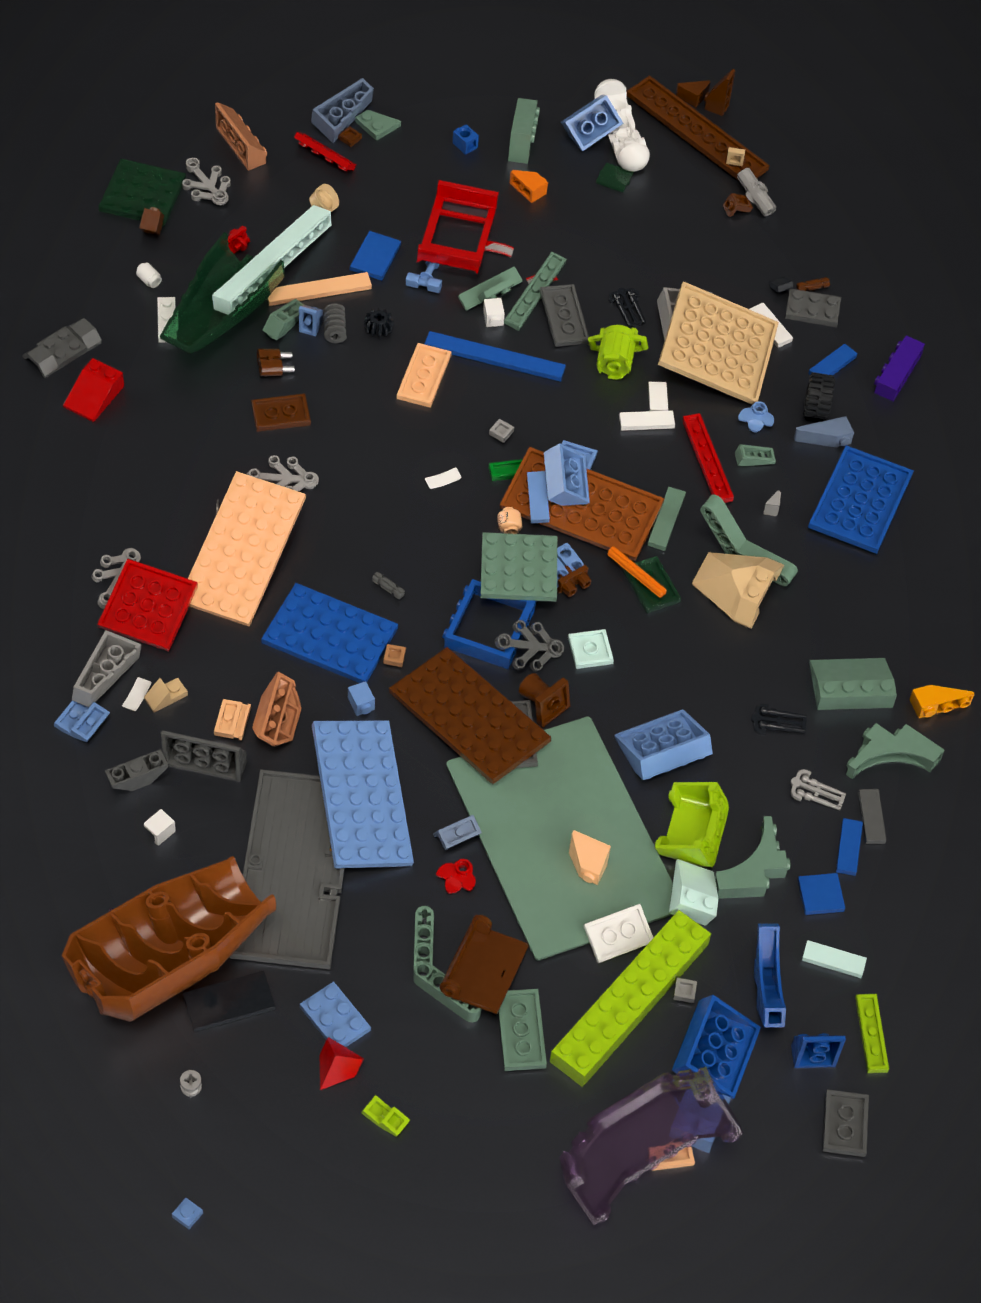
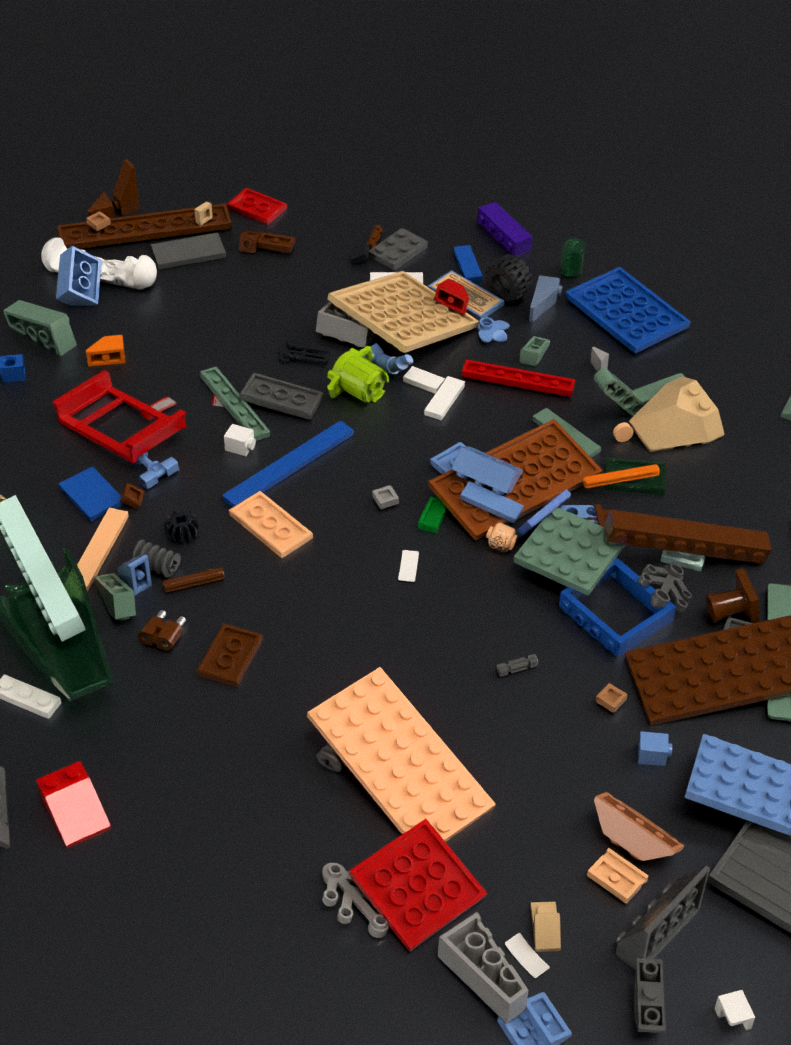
camera: 55 degrees left, 10 degrees down
light grey plant [247,455,319,492] -> none
blue plate [261,583,398,683] -> none
sand green bracket [458,267,522,311] -> none
clear green piece [596,163,633,193] -> none
light grey piece [737,168,777,217] -> none
none -> medium nougat plate [86,211,111,231]
none -> reddish brown tile [120,483,145,509]
none -> dark grey tile [151,233,226,270]
none -> reddish brown axle [163,567,225,593]
none -> red tile [227,188,287,225]
none -> reddish brown plate [257,232,295,253]
none -> medium blue piece [363,343,413,375]
none -> tile [428,270,504,321]
none -> red slope [434,278,470,315]
none -> tile [515,489,571,542]
none -> clear green piece [560,238,585,277]
none -> reddish brown brick [604,509,772,564]
none -> light nougat tile [613,423,633,442]

